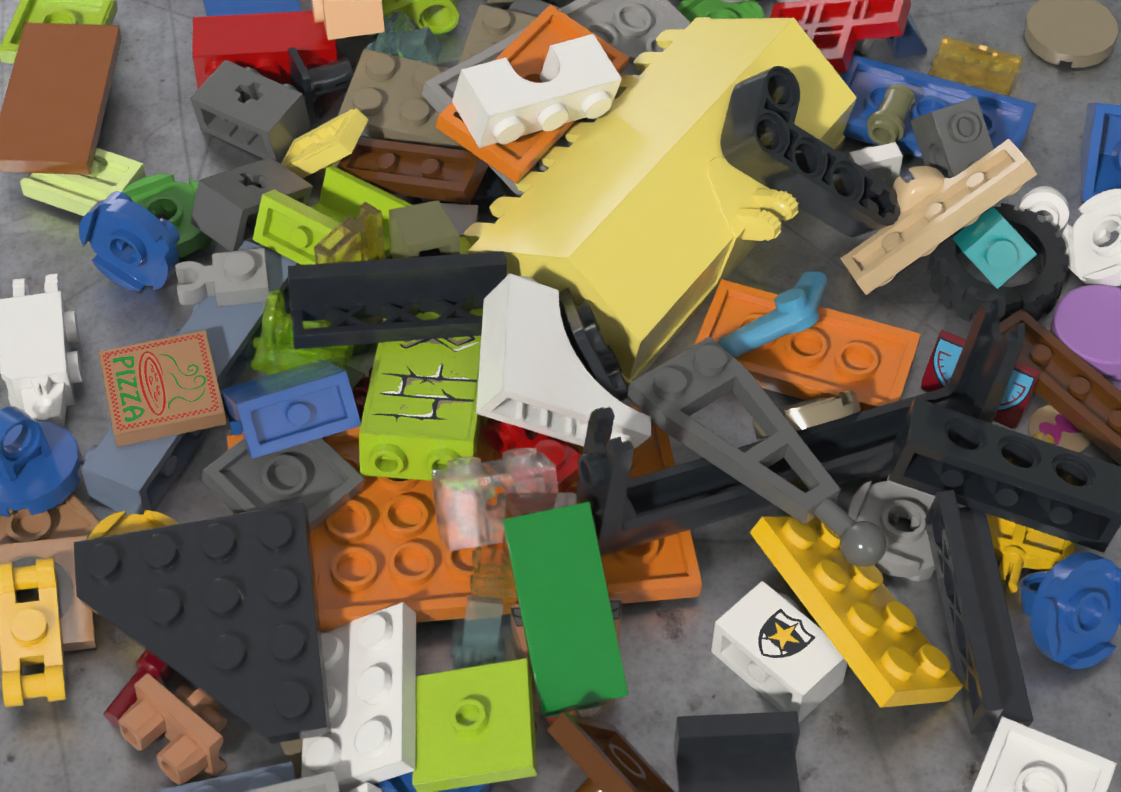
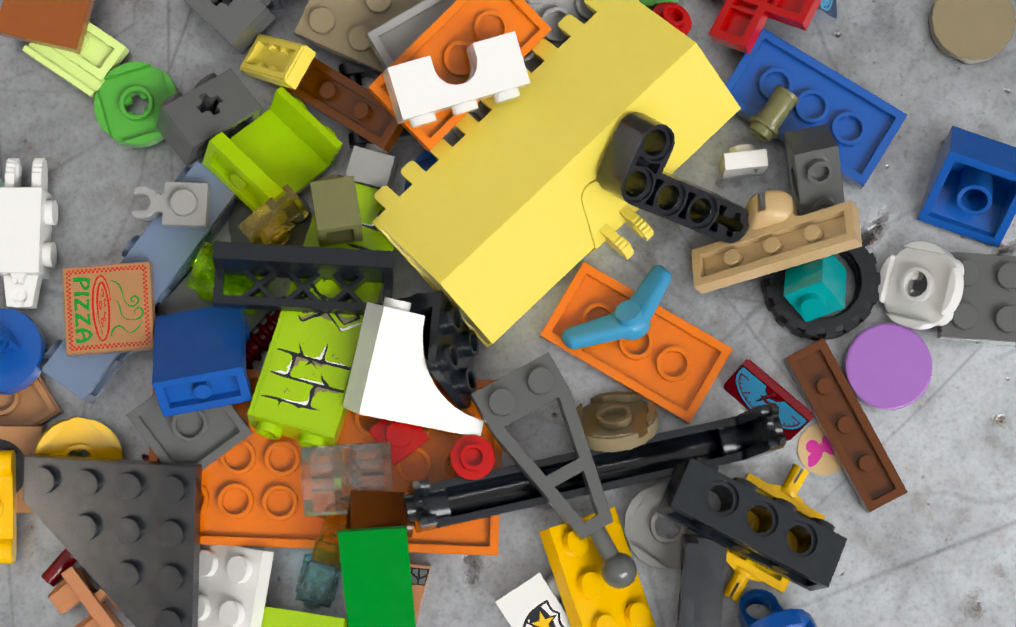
camera: 15 degrees right, 30 degrees up
blue plate [79,191,180,291] -> none
clear yellow piece [928,36,1023,97] -> none
white plate [1018,186,1069,232] -> none
none -> red plate [450,435,495,480]

